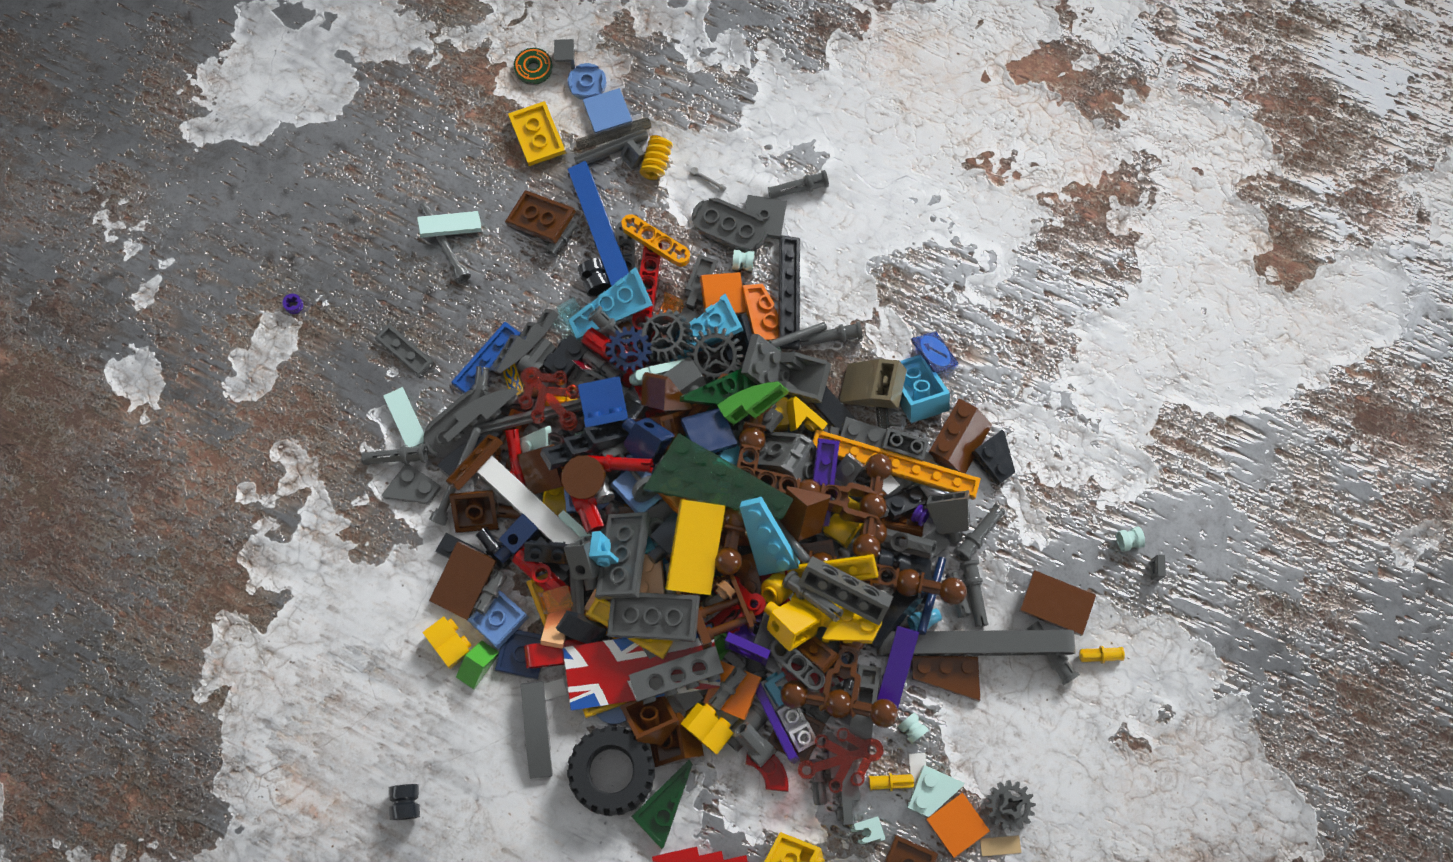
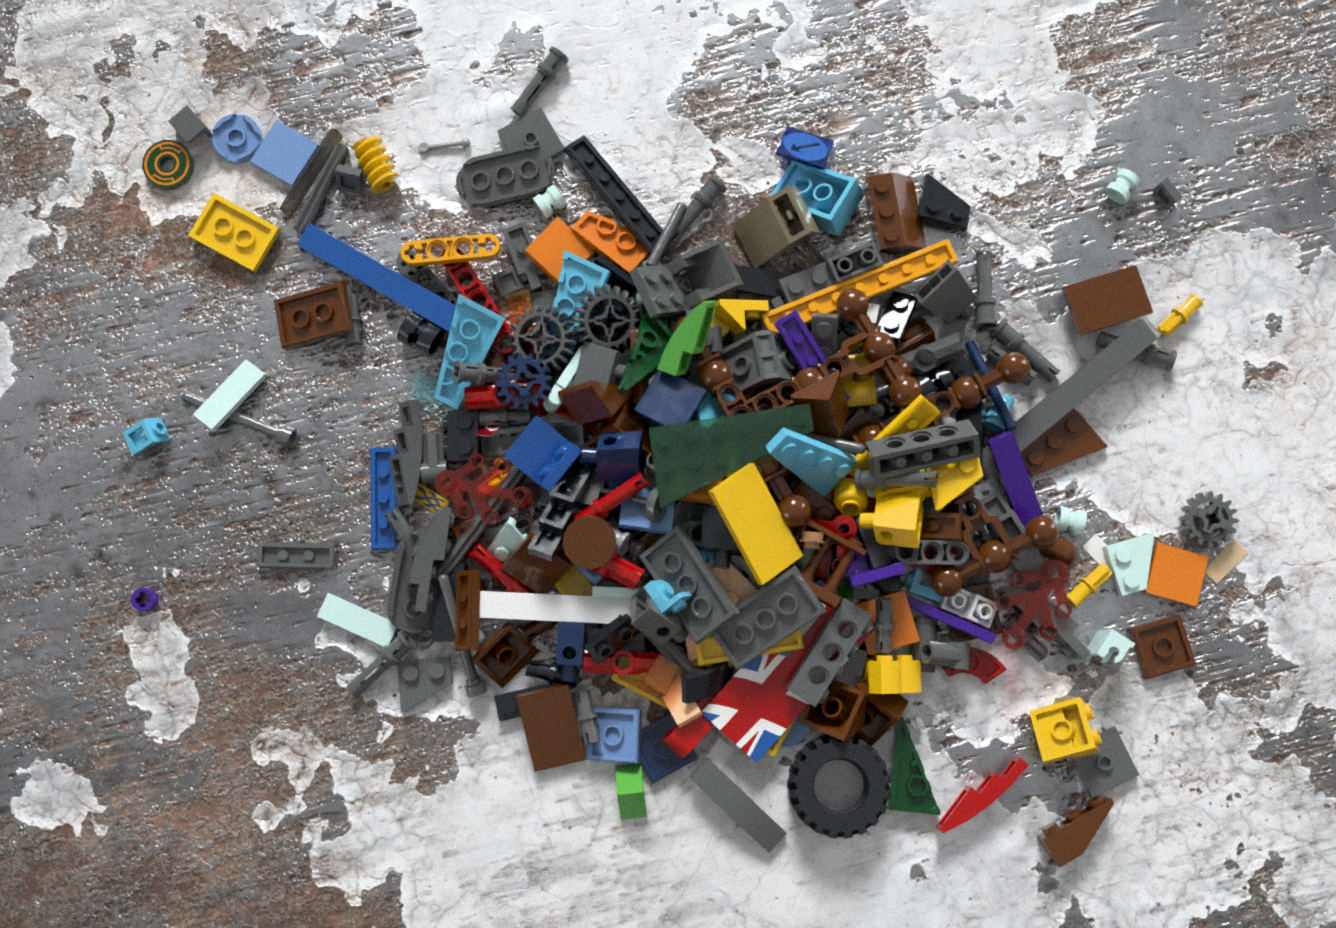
camera: 35 degrees left, 10 degrees up
yellow brick [422,616,472,669] -> none
dark purple bush [911,504,930,526] -> none
none -> medium azure bracket [123,418,170,456]
none -> dark grey tile [492,266,525,300]
none -> reddish brown brick [1037,535,1077,567]

